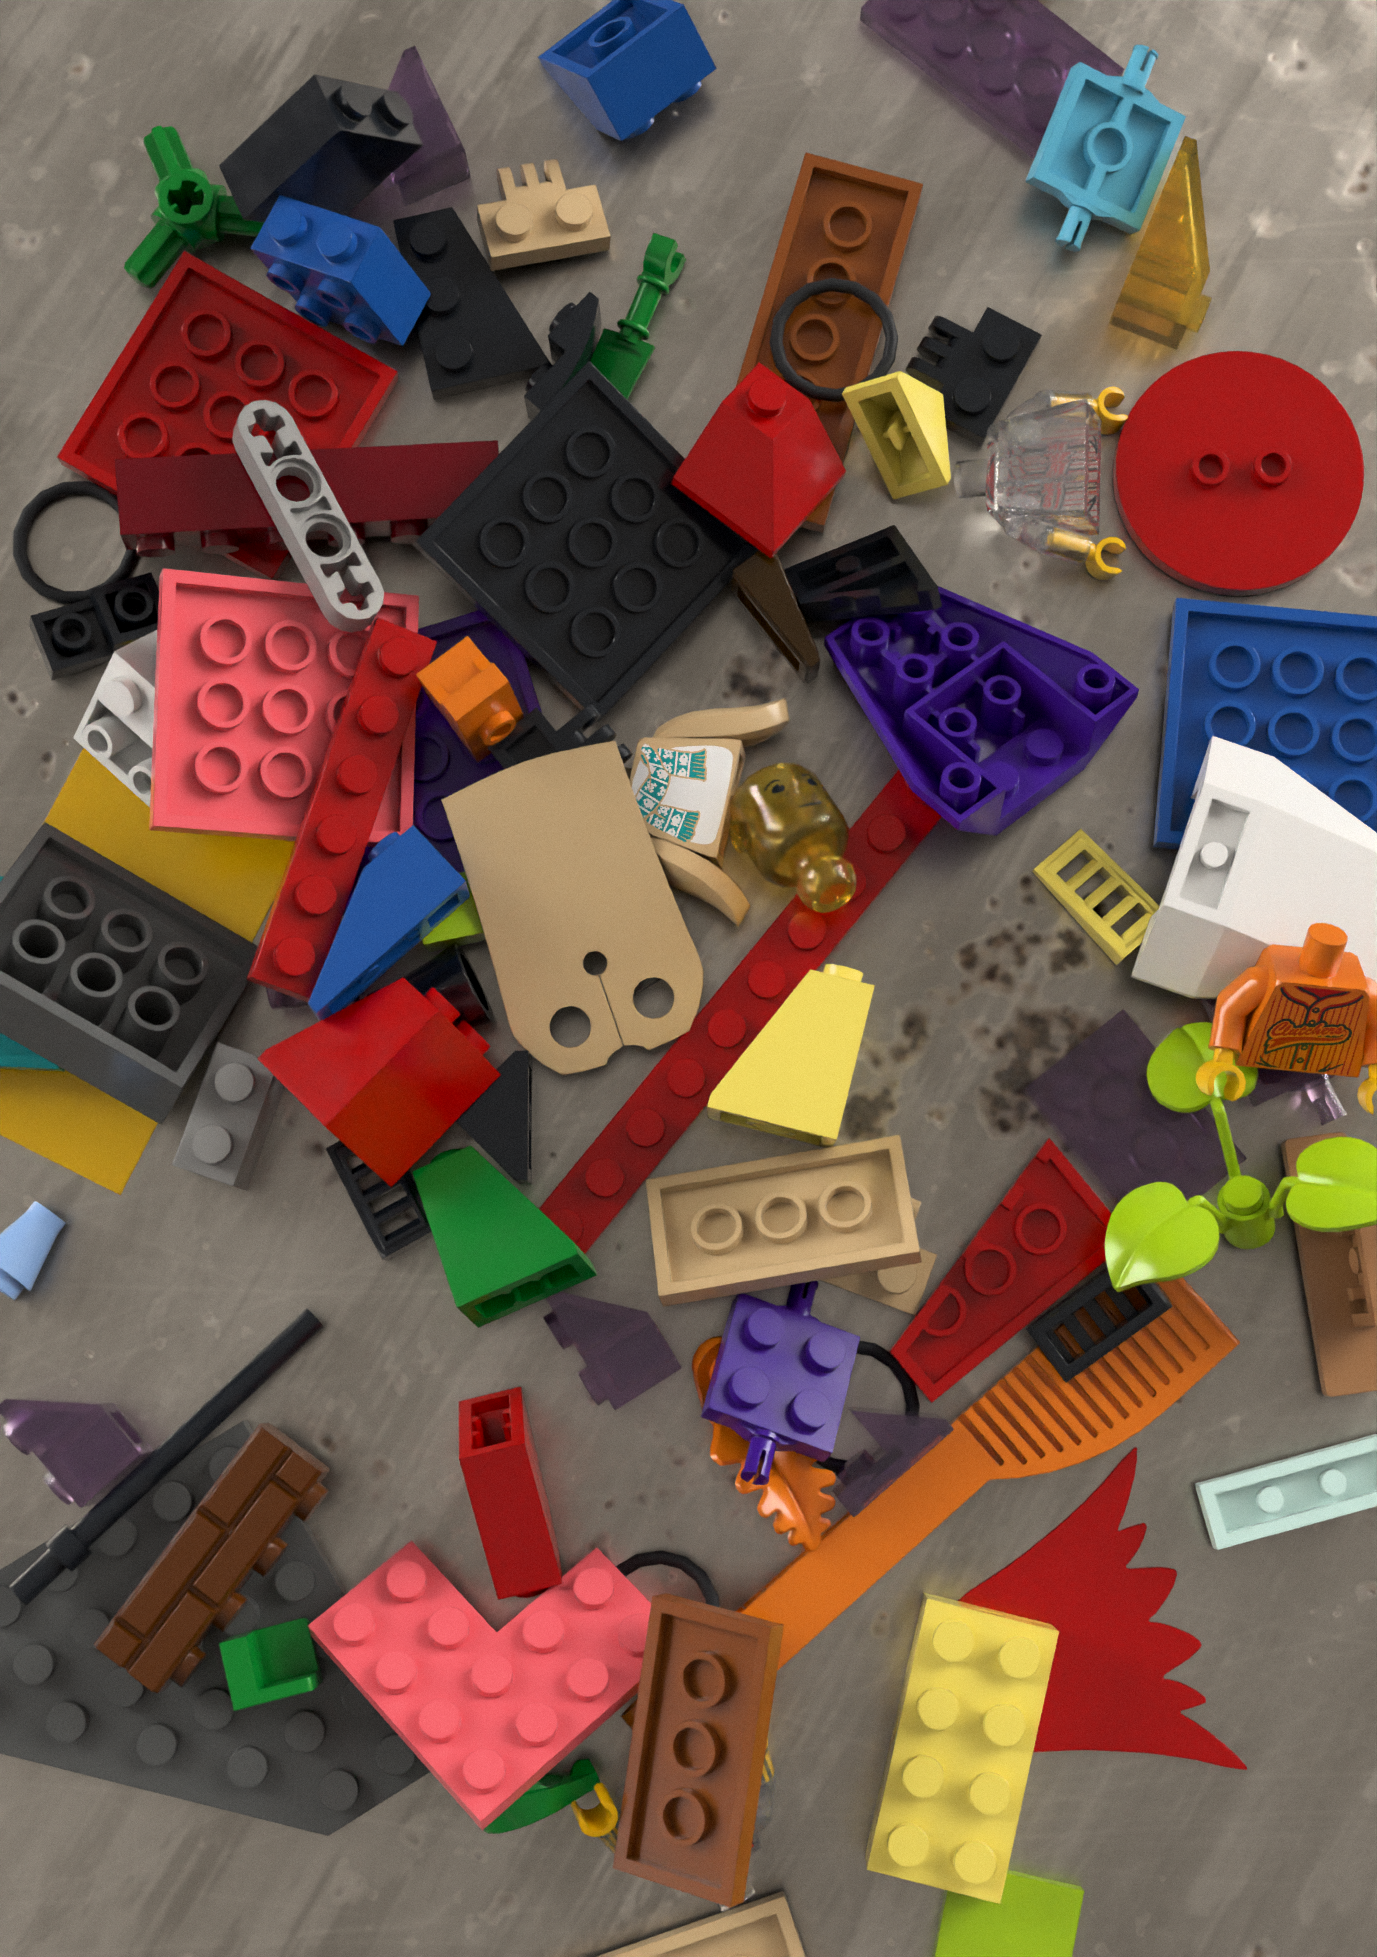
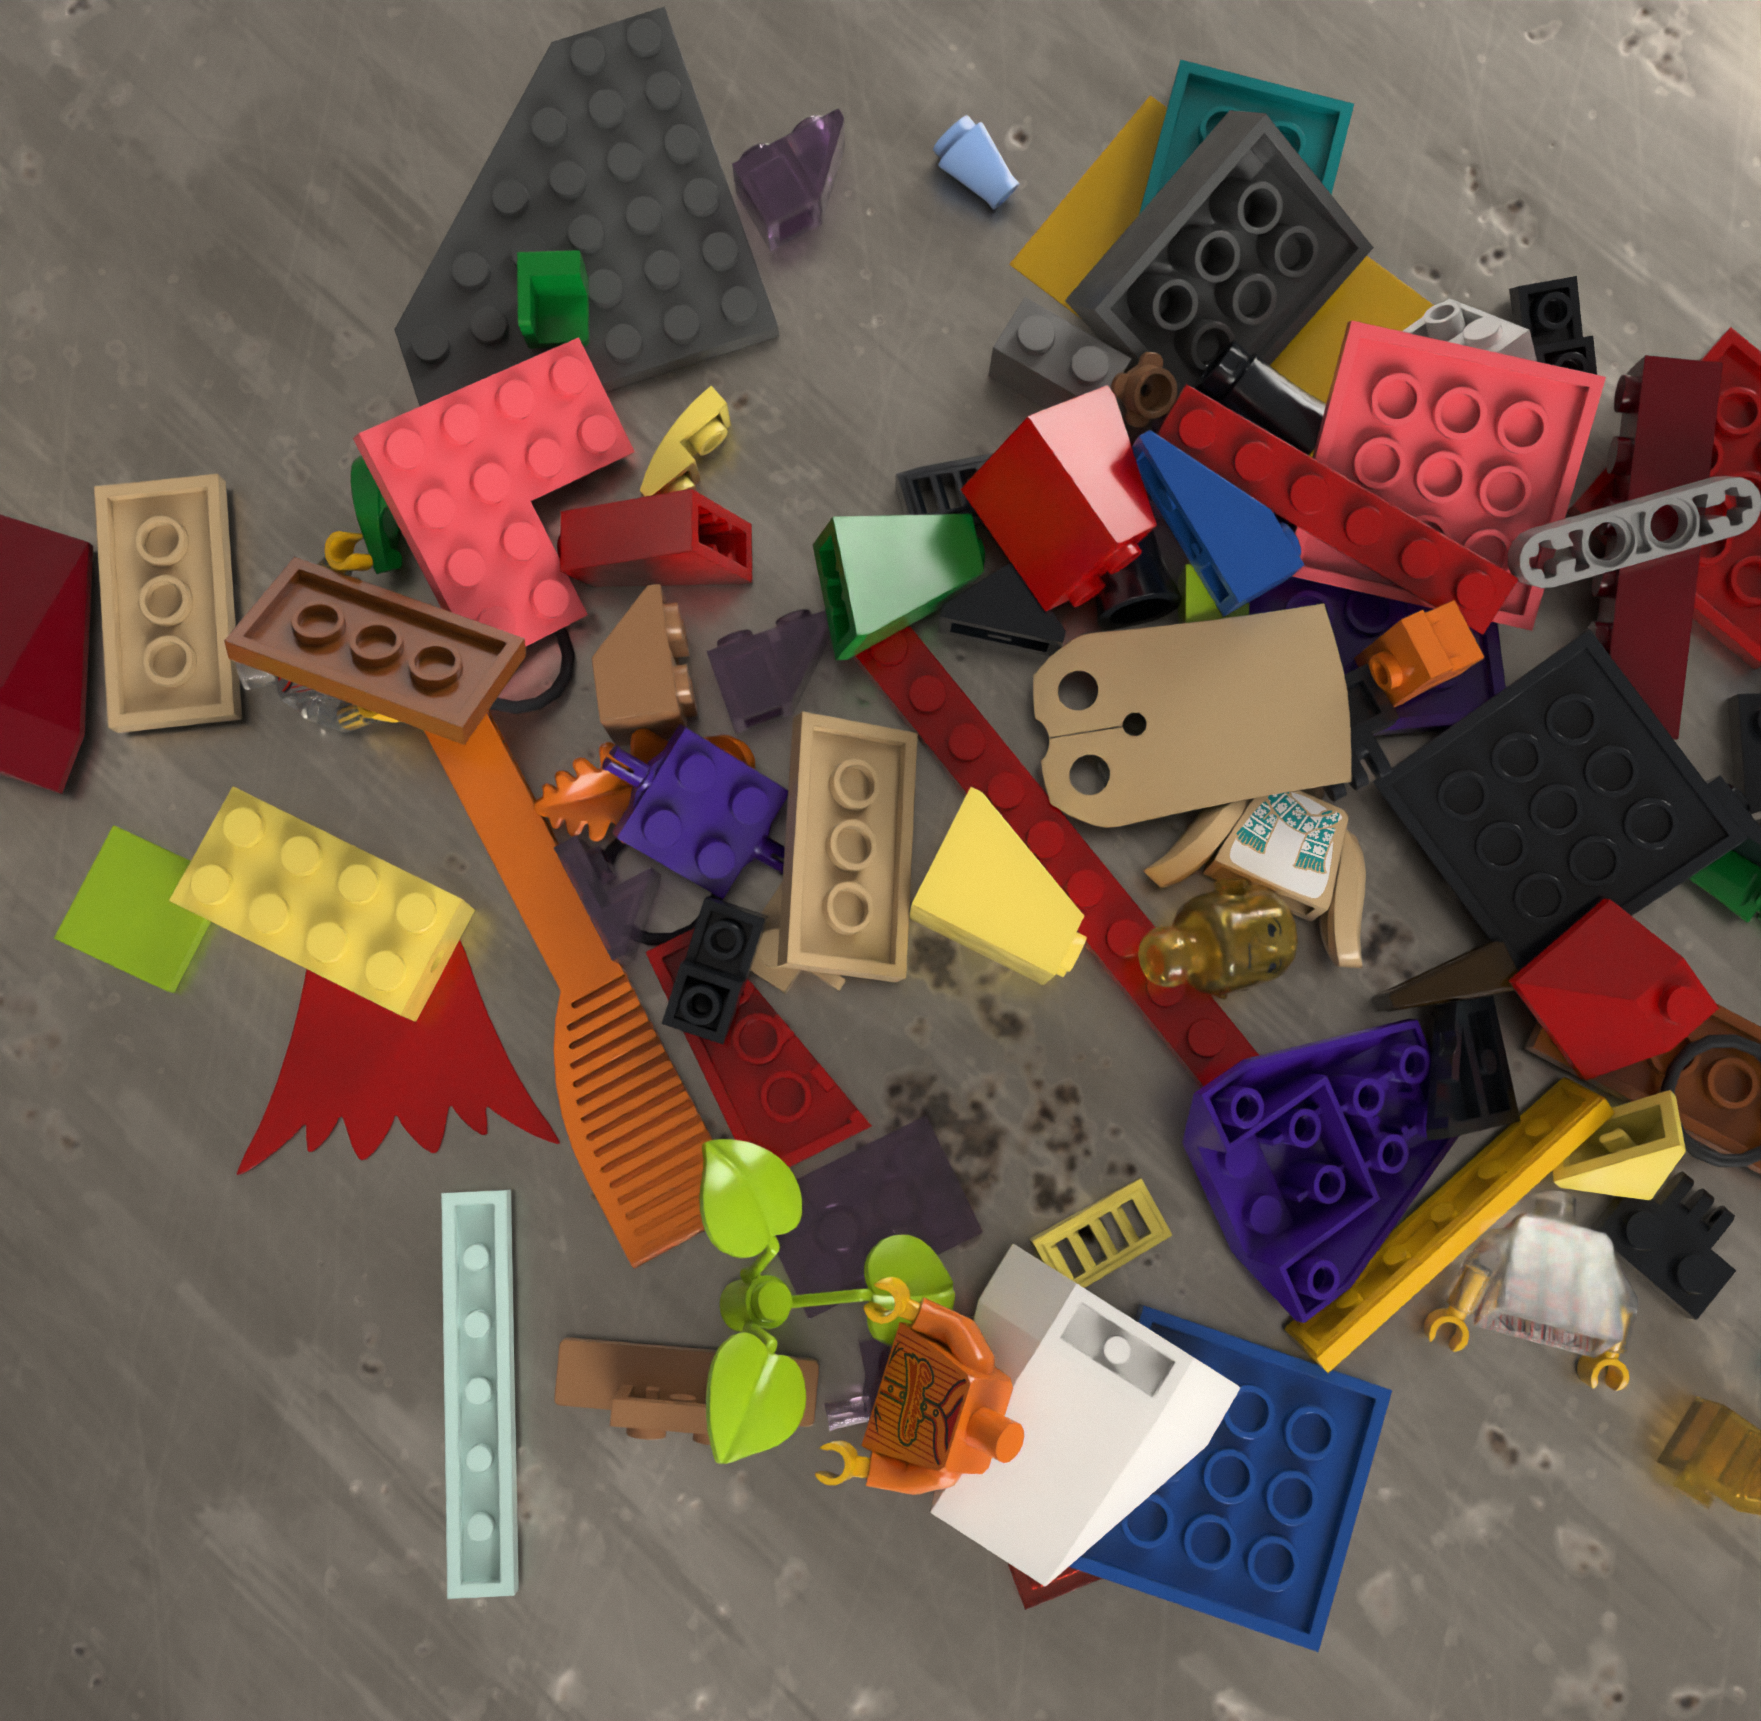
camera: 95 degrees right, 0 degrees up
black bar [9,1308,324,1605] -> none
black piece [13,481,138,604] -> none
reddish brown brick [94,1422,330,1694] -> none
black slope [1026,1267,1173,1382] -> none
red plate [1113,351,1364,596] -> none
none -> medium nougat slope [591,584,698,746]
none -> light yellow slope [640,386,731,497]
none -> black slope [661,896,768,1044]
none -> medium nougat plate [1111,352,1177,428]
none -> black plant [1194,340,1326,455]
none -> yellow tile [1284,1077,1615,1373]

